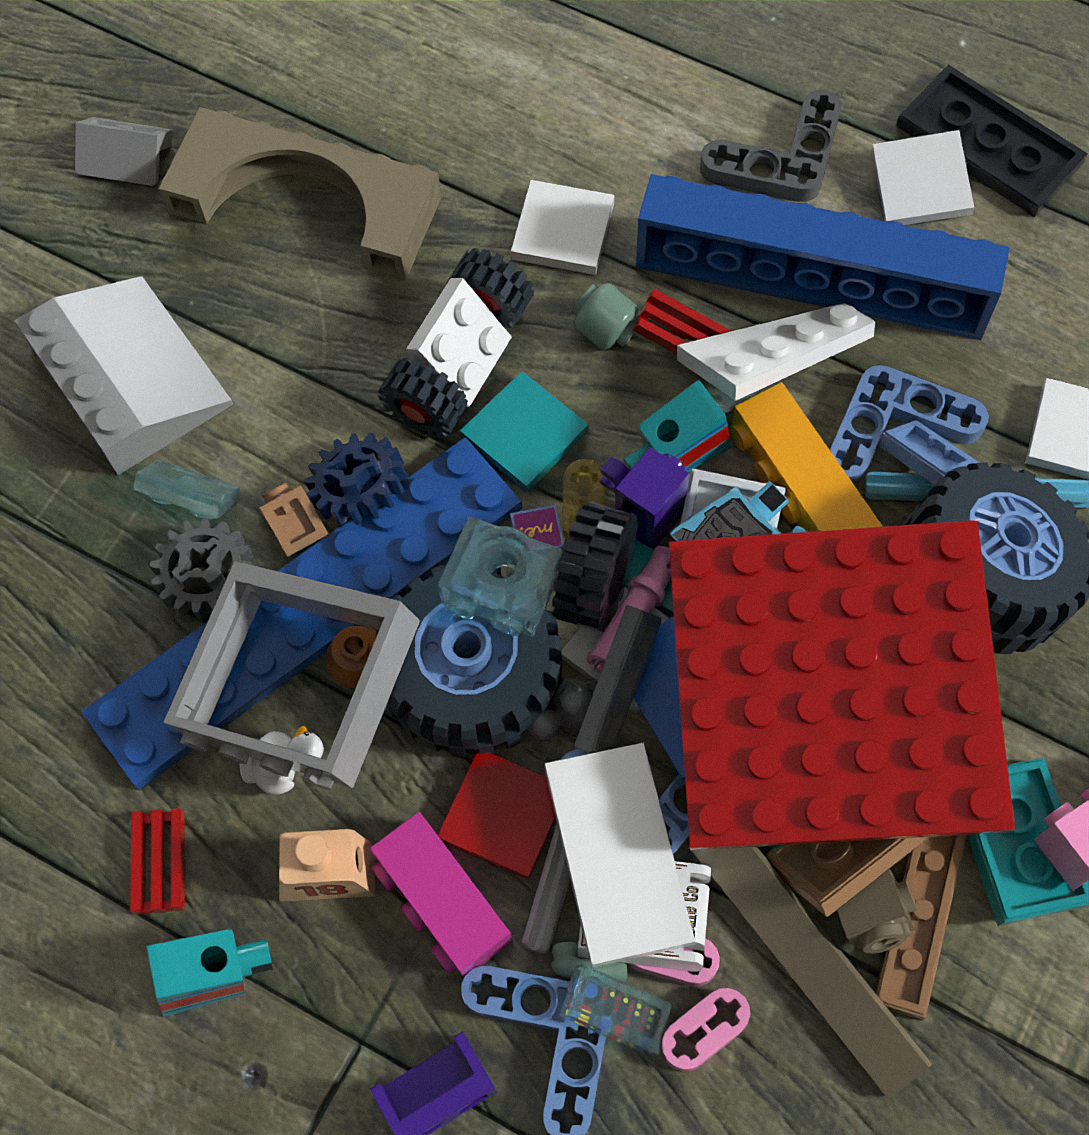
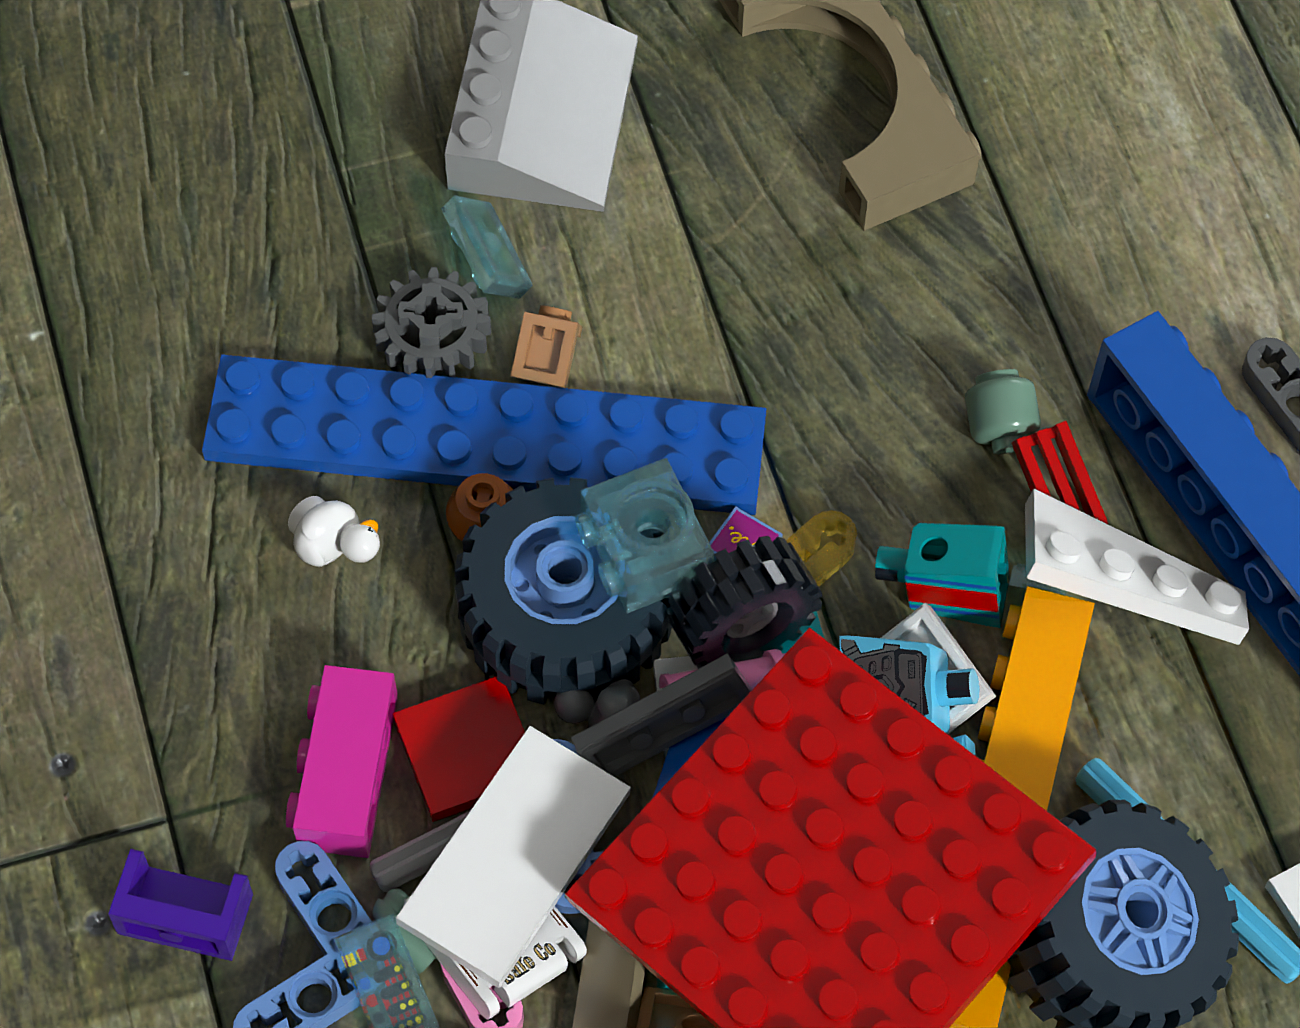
camera: 40 degrees right, 5 degrees down
red tile [130,808,185,915] -> none
teal torso [147,930,273,1017] -> none
light grey window [163,561,420,790] -> none
light nougat torso [279,829,376,902] -> none
dark blue gear [304,432,407,525] -> none
plate [378,248,534,437] -> none
teal tile [460,371,589,492] -> none
white tile [511,180,614,275] -> none
dark purple brick [600,447,689,550] -> none
medium blue beam [830,365,989,485] -> none
medium blue plate [879,420,979,485] -> none

